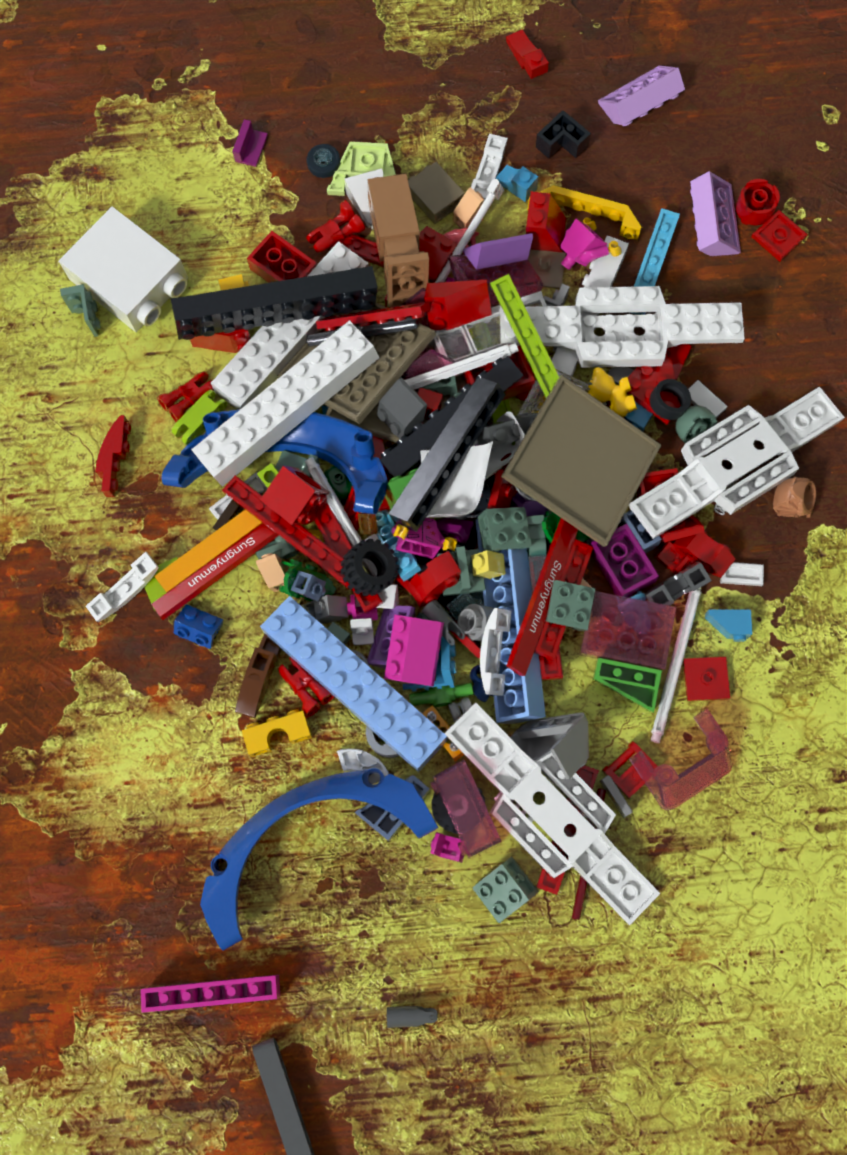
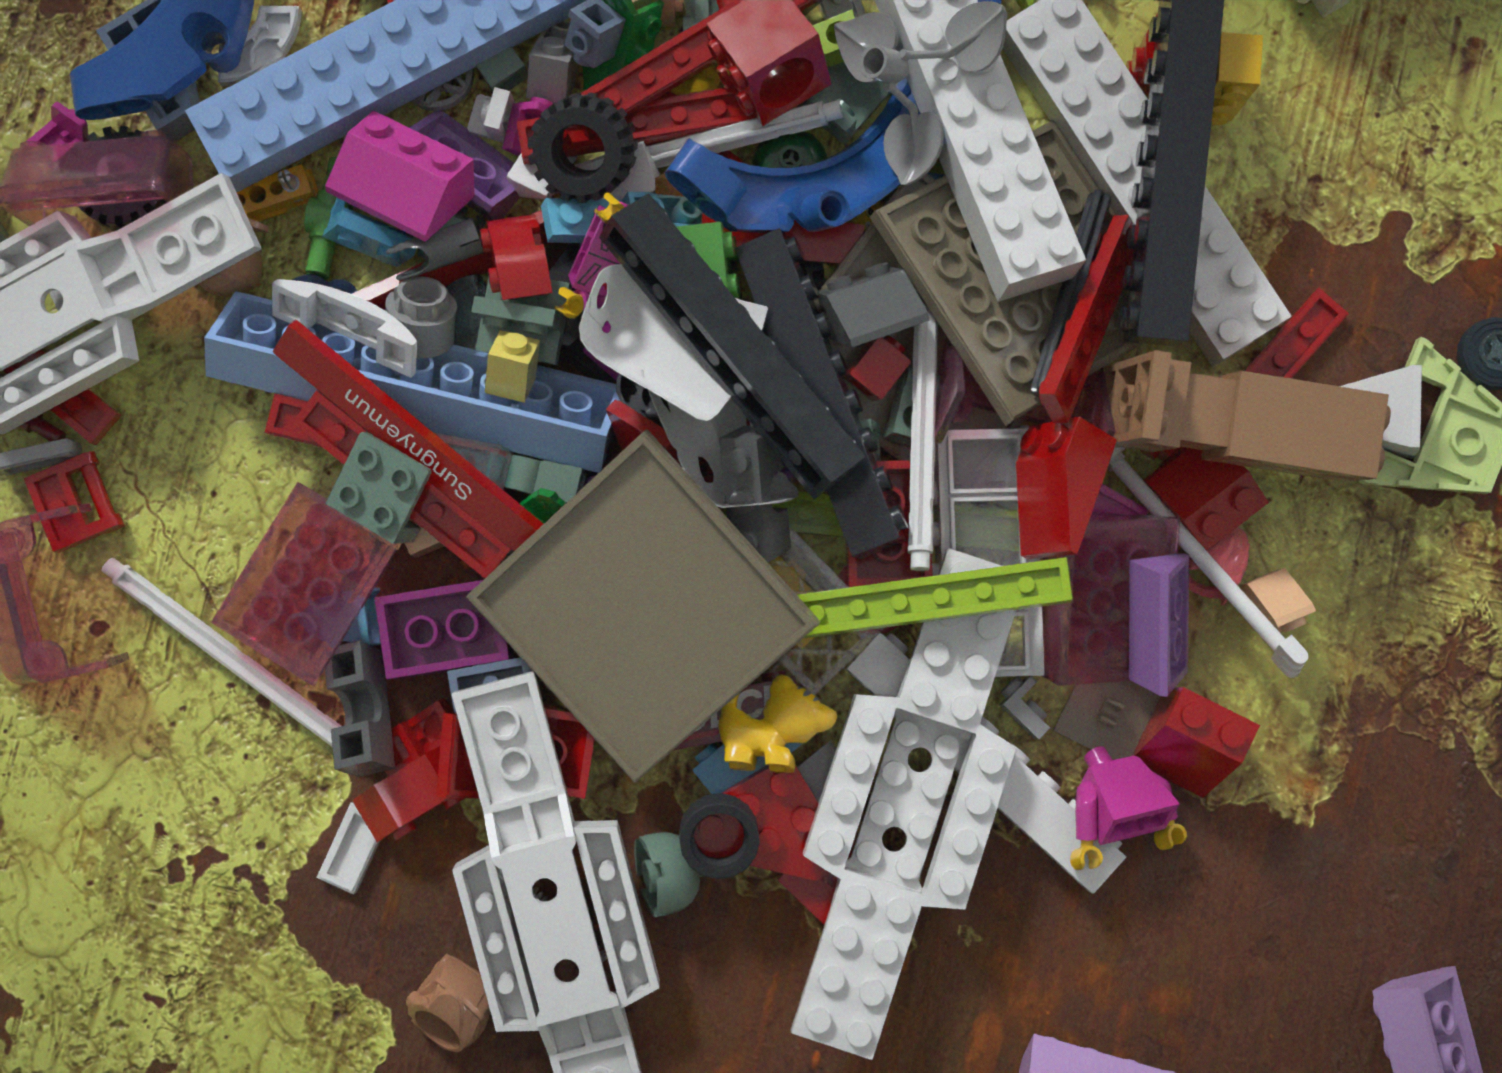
camera: 110 degrees right, 10 degrees up
red brick [247,230,317,283] -> none
red piece [306,200,365,253] -> none
dark tan brick [408,162,465,224] -> none
light grey wheel [448,697,472,722] -> none
white slope [471,134,508,200] -> none
sand green bracket [478,507,532,552] -> none
dark azure arch [496,165,538,202] -> none
light grey windscreen [510,712,589,779] -> none
yellow slope [527,185,641,240] -> none
black brick [536,110,591,159] -> none
bright green wedge [593,658,662,713] -> none
medium azure plate [629,208,680,315] -> none
red plate [683,657,730,701] -> none
white tile [688,380,727,419] -> none
dark azure slope [705,610,752,642] -> none
none -> light grey plant [834,1,1007,185]

